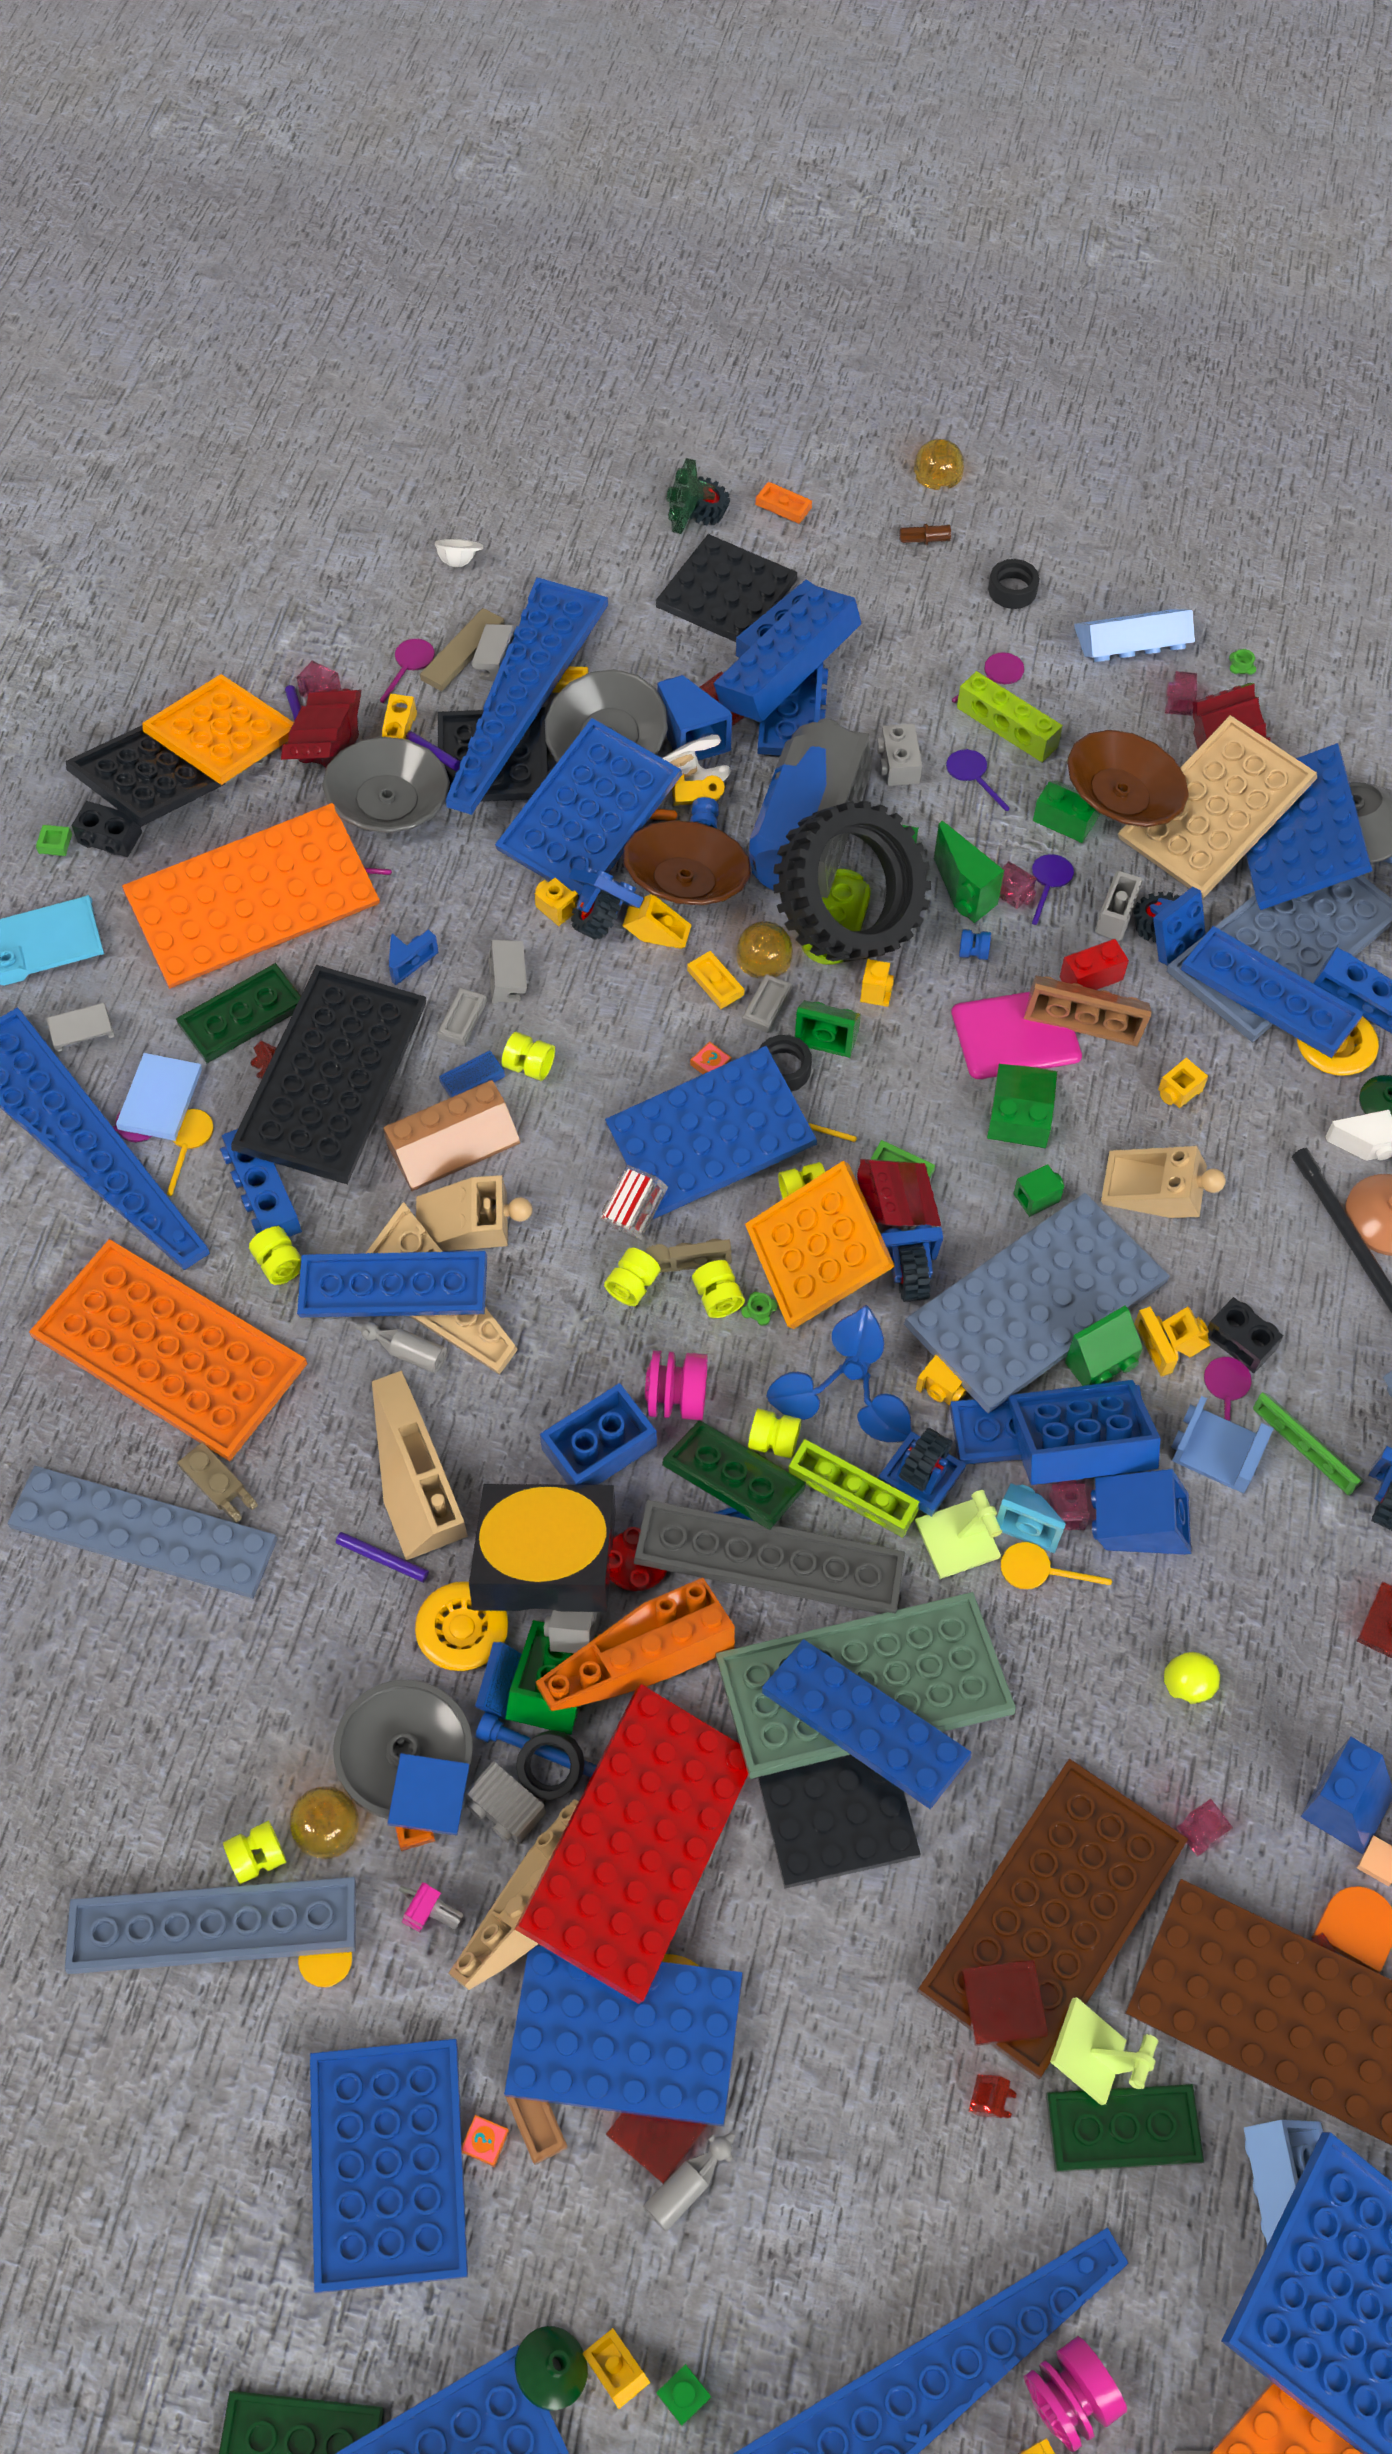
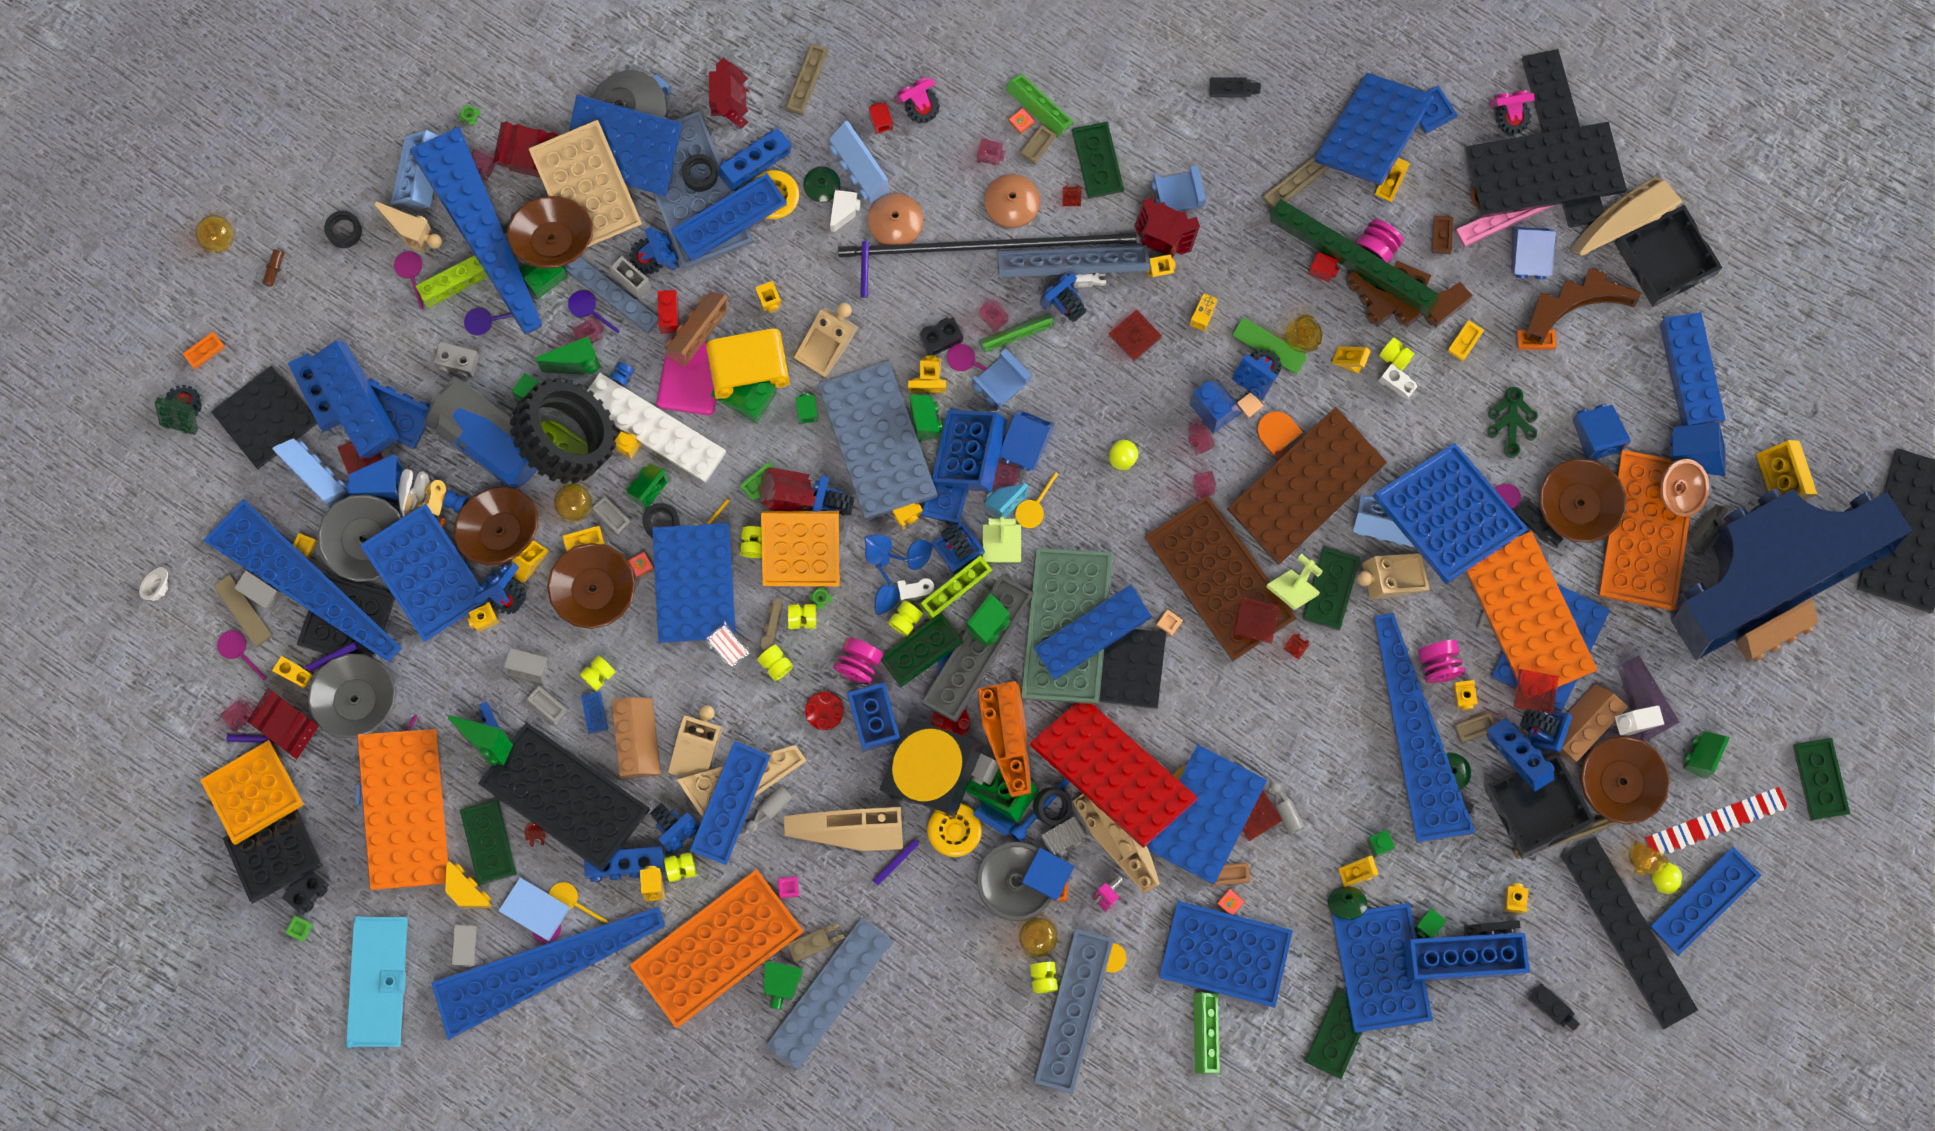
camera: 70 degrees left, 15 degrees up
none -> light blue slope [272,438,348,508]
none -> tan slope [375,202,442,254]
none -> blue wing [410,127,542,335]
none -> yellow slope [445,861,492,908]
none -> green slope [448,715,513,766]
none -> reddish brown dish [547,543,636,629]
none -> sand blue plate [562,257,658,334]
none -> white plate [587,373,726,483]
none -> yellow slope [640,866,665,902]
none -> blue plate [650,803,699,854]
none -> black tyre [681,154,718,192]
none -> yellow windscreen [706,329,790,399]
none -> green torso [764,961,804,1010]
none -> dark pink tile [778,877,799,899]
none -> red dish [805,691,844,730]
none -> dark purple bar [860,241,869,298]
none -> white leg [897,578,934,602]
none -> green slope [967,593,1011,648]
none -> clear pink brick [979,300,1009,333]
none -> light nougat tile [1156,609,1183,637]
none -> clear pink brick [1188,423,1214,456]
none -> bright green slope [1194,992,1220,1074]
none -> tan slope [1357,553,1430,600]

